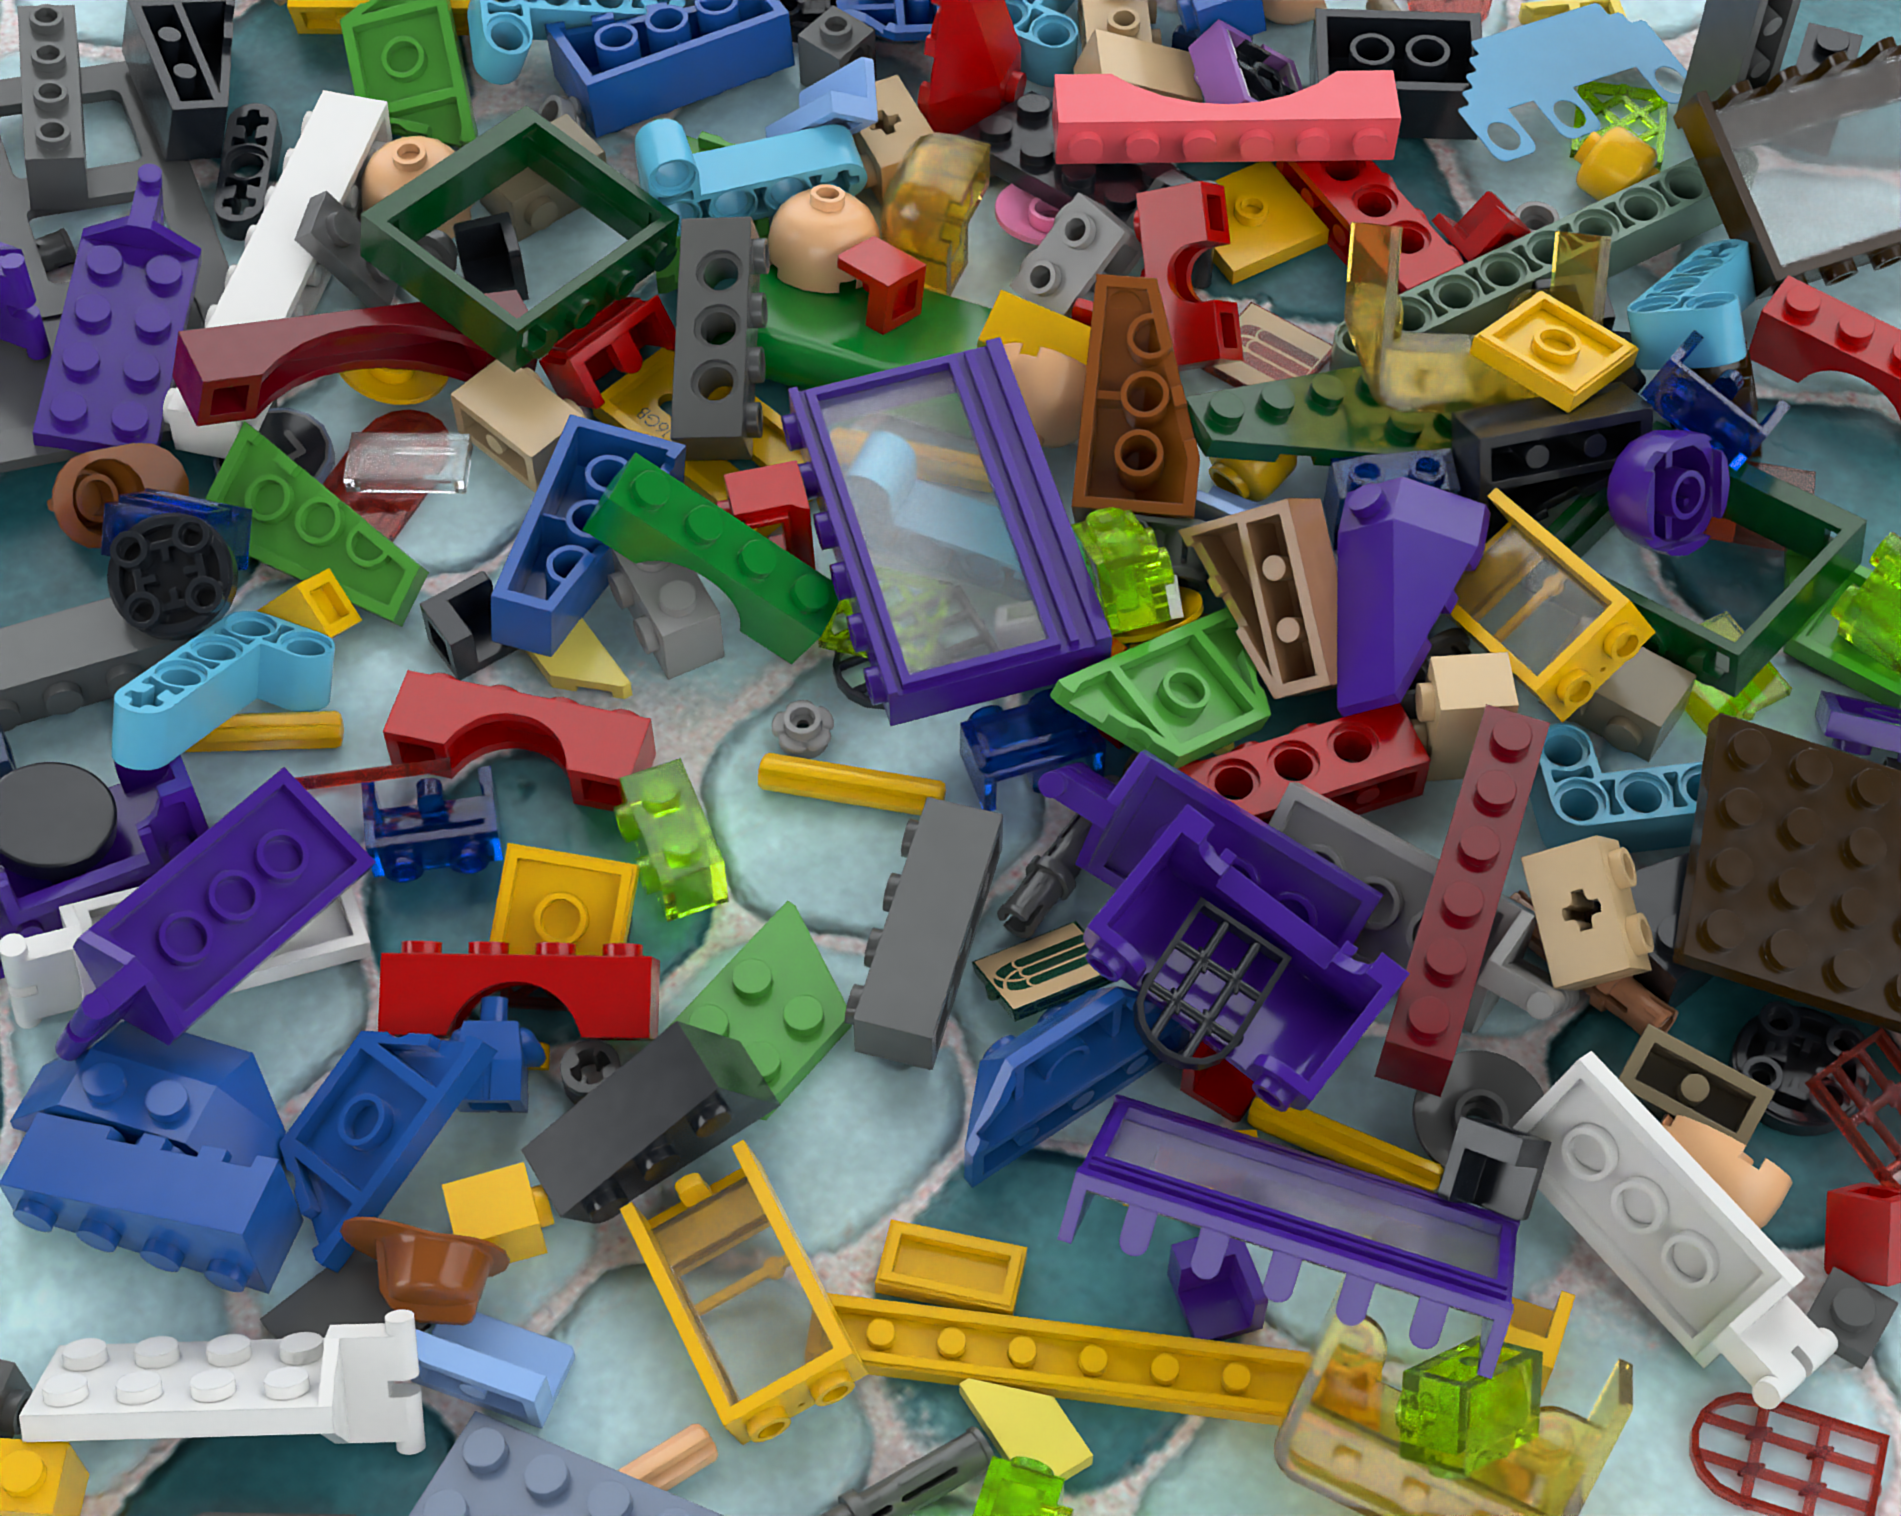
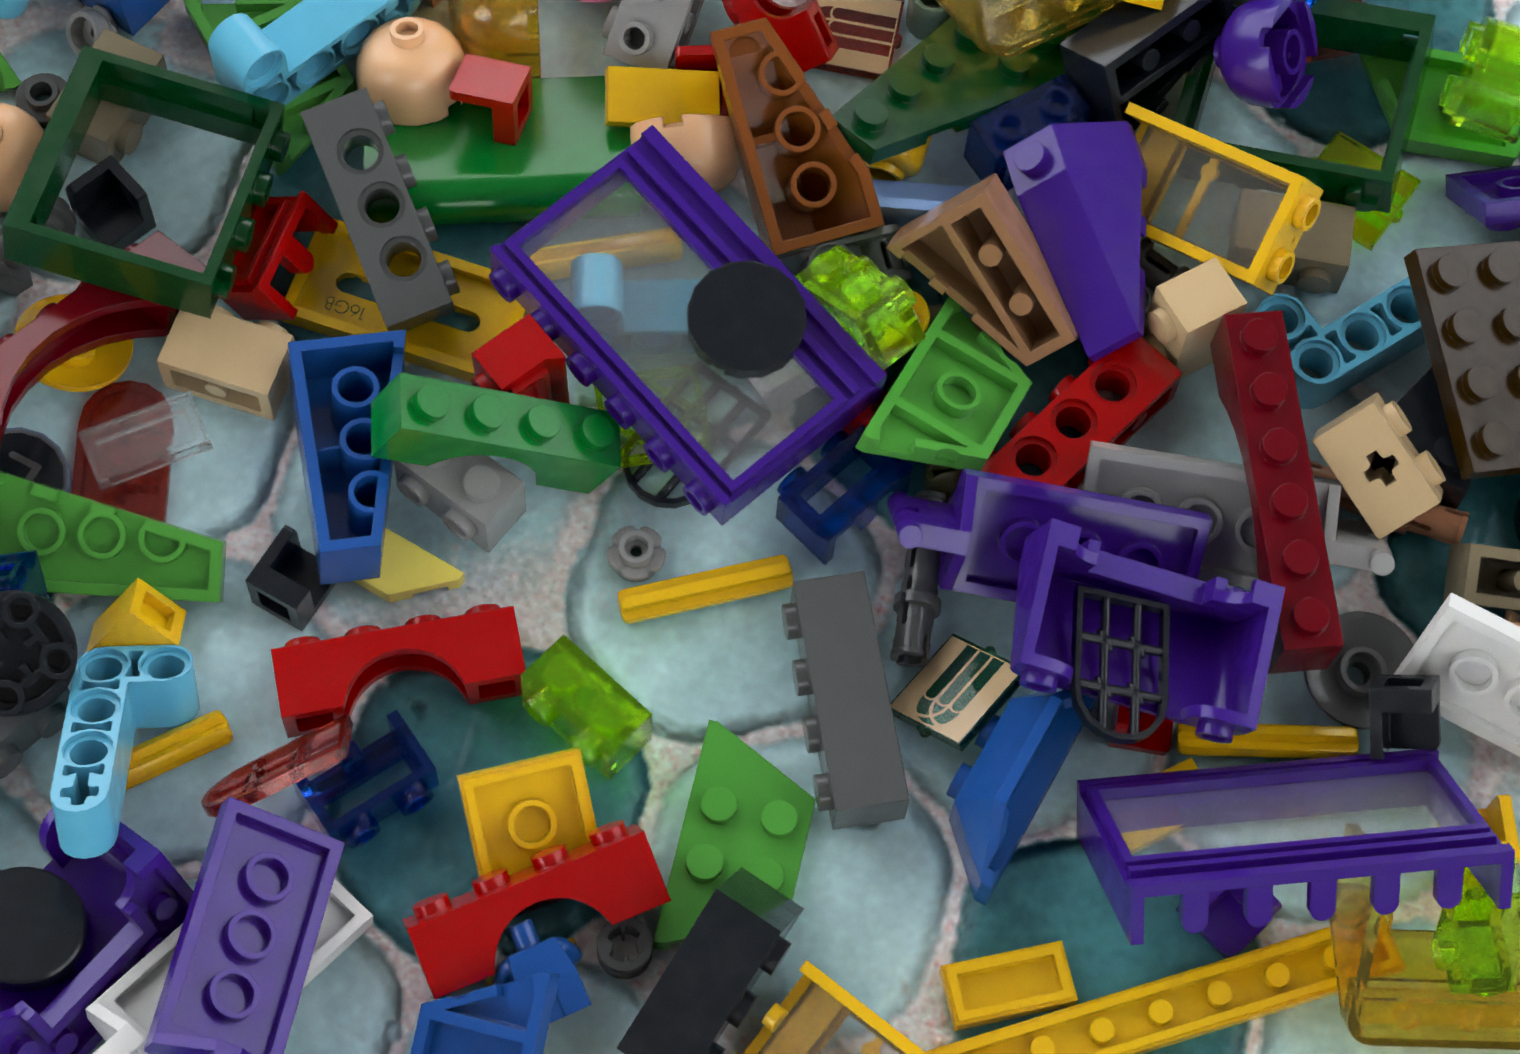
camera: 30 degrees left, 10 degrees up
none -> black tile [687,261,807,379]

